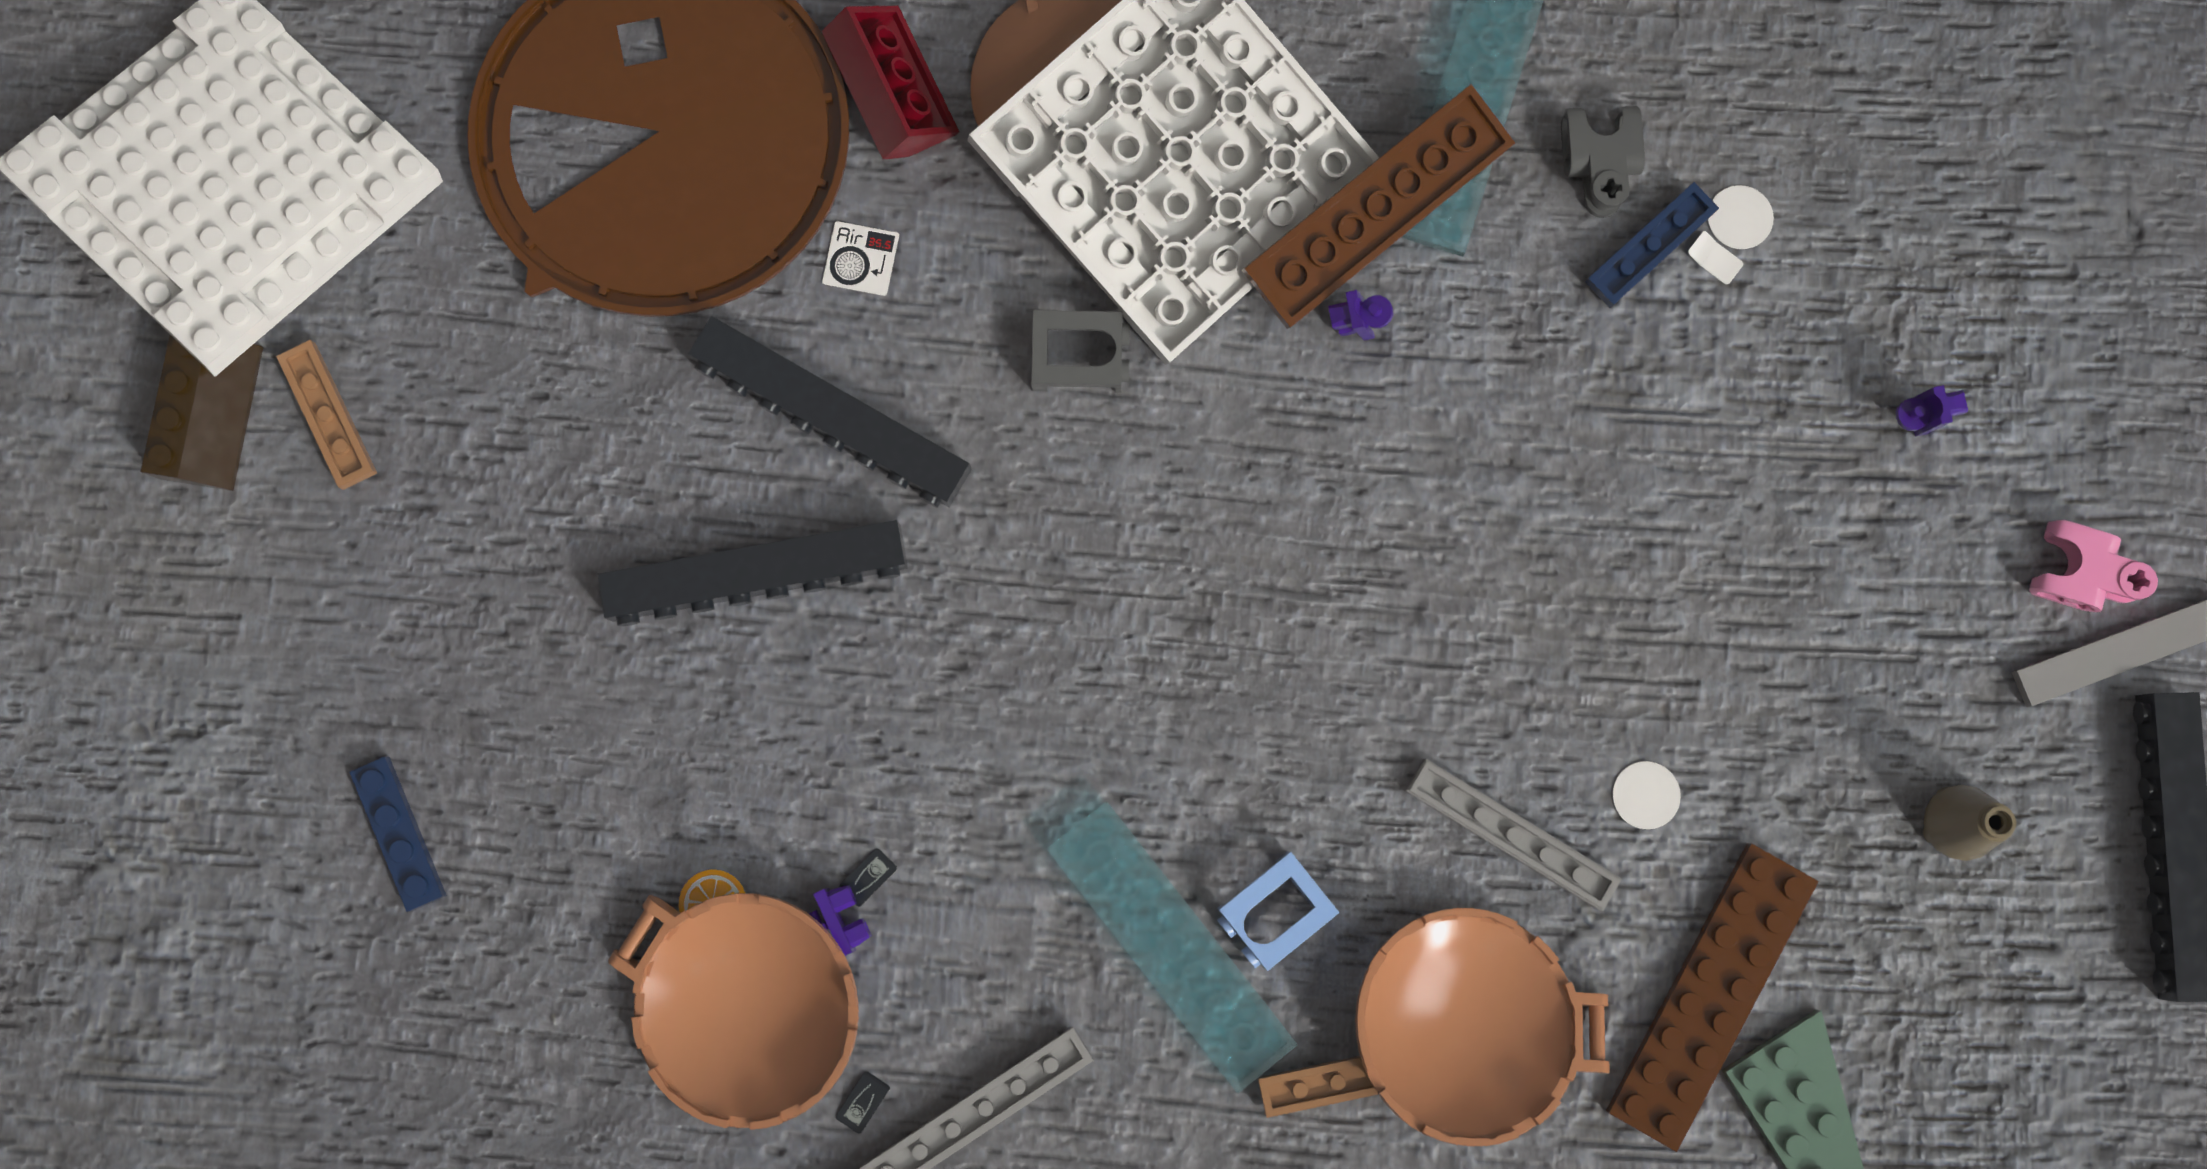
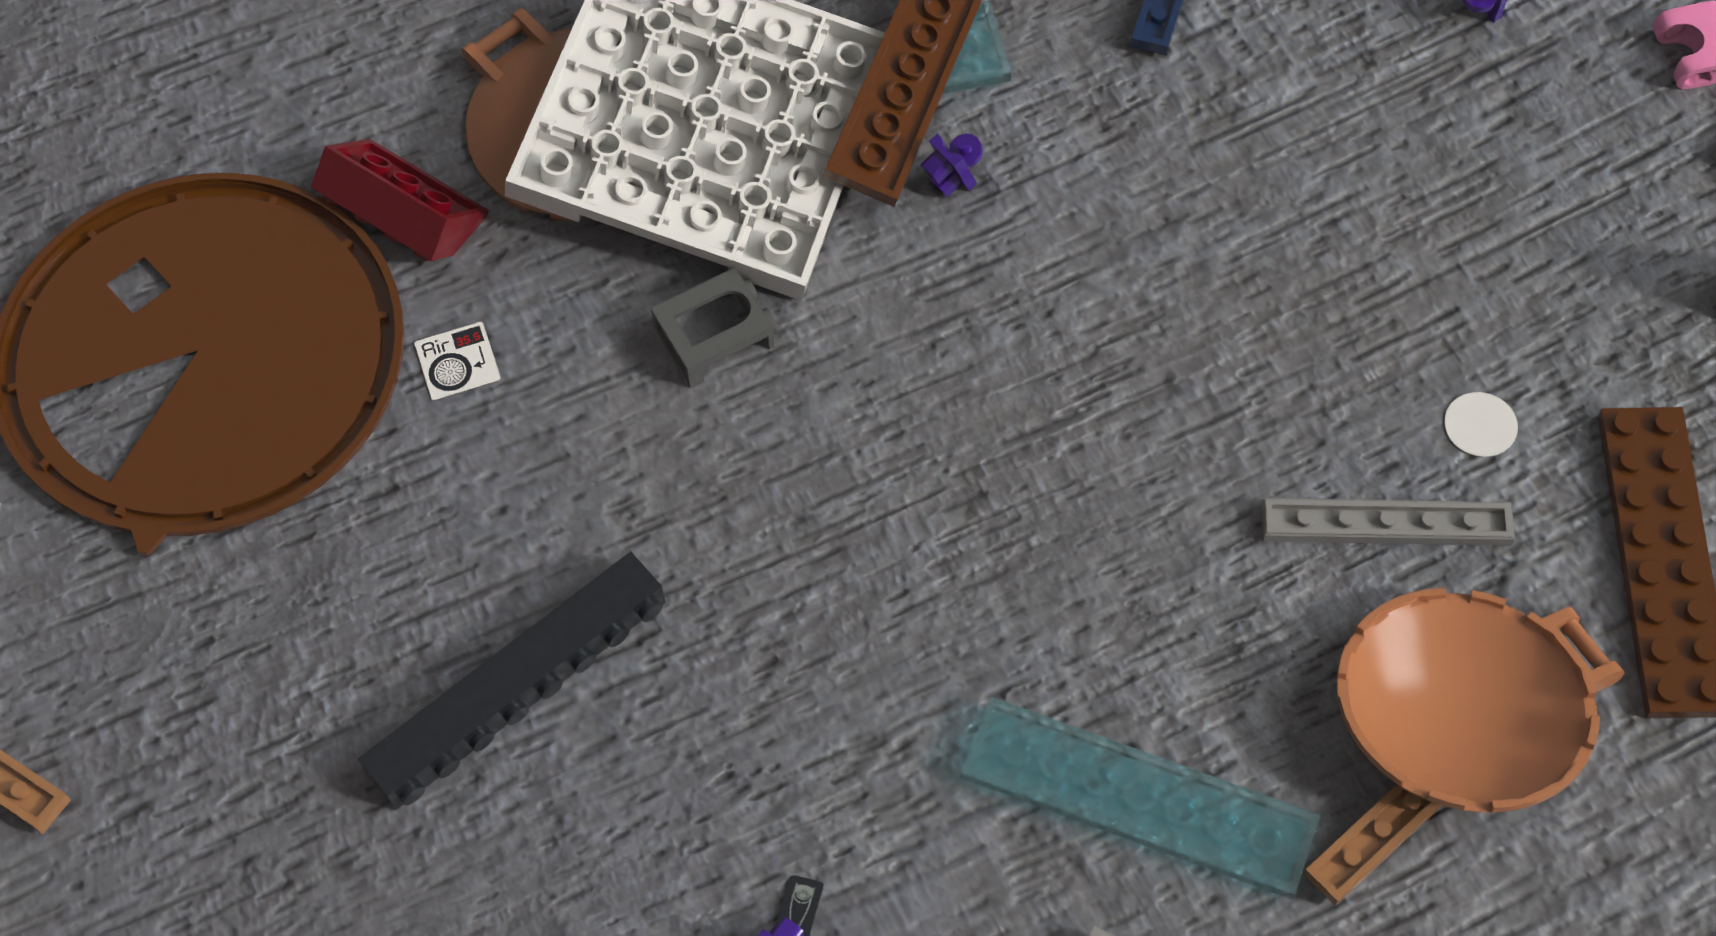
camera: 25 degrees left, 20 degrees down
black brick [688,316,972,508] -> none
light blue panel [1217,851,1339,971] -> none

